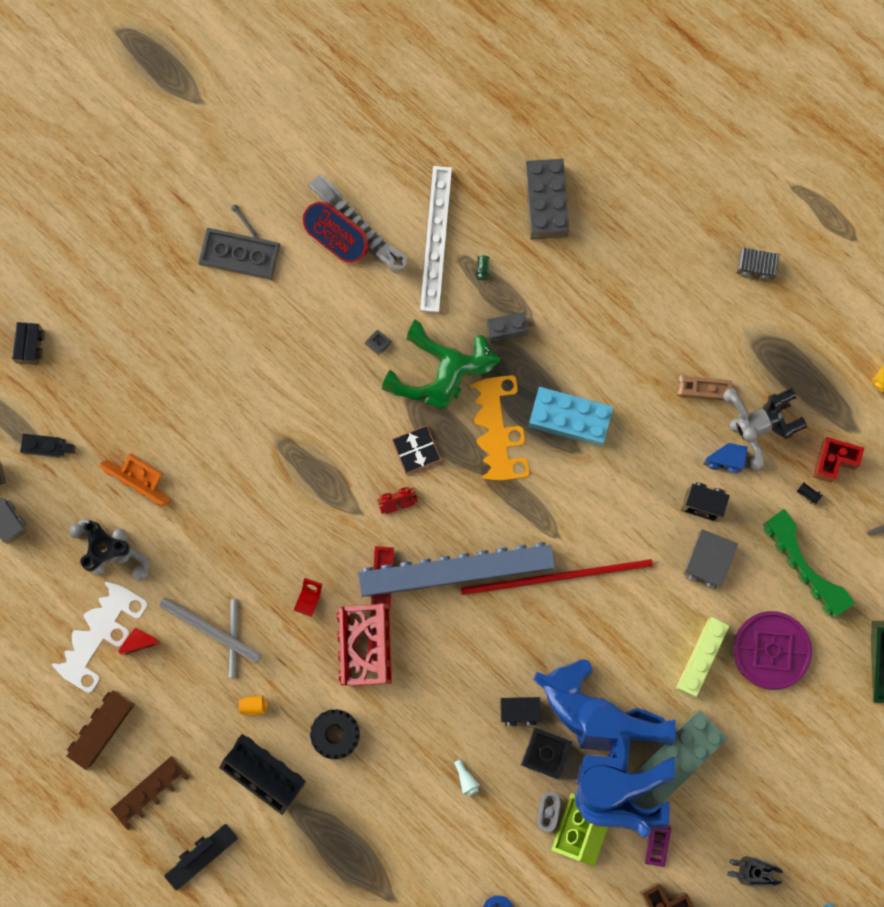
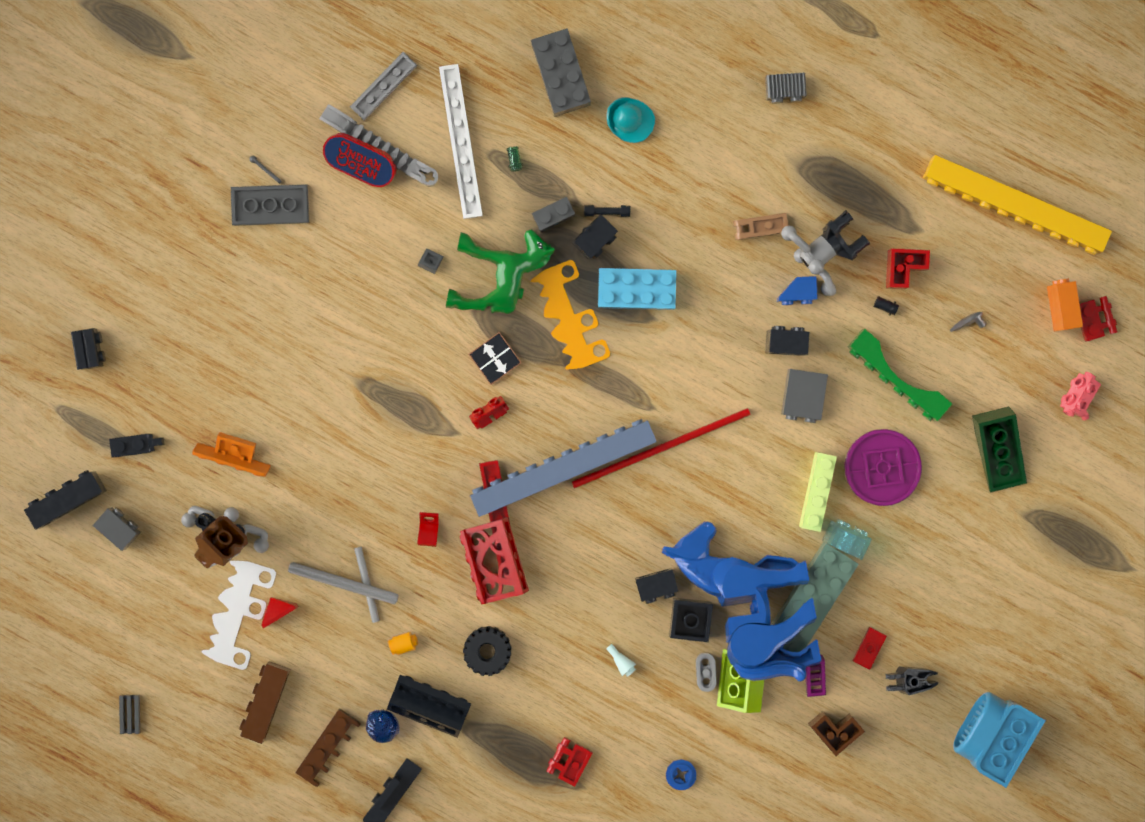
camera: 10 degrees left, 10 degrees up
none -> reddish brown piece [194,516,248,568]
none -> light grey tile [350,52,417,121]
none -> clear blue hair [366,709,400,743]
none -> red plate [546,737,593,787]
none -> black brick [572,215,618,259]
none -> black bar [584,205,630,217]
none -> teal hat [606,97,655,143]
none -> clear light blue brick [822,519,872,560]
none -> red plate [852,627,887,670]

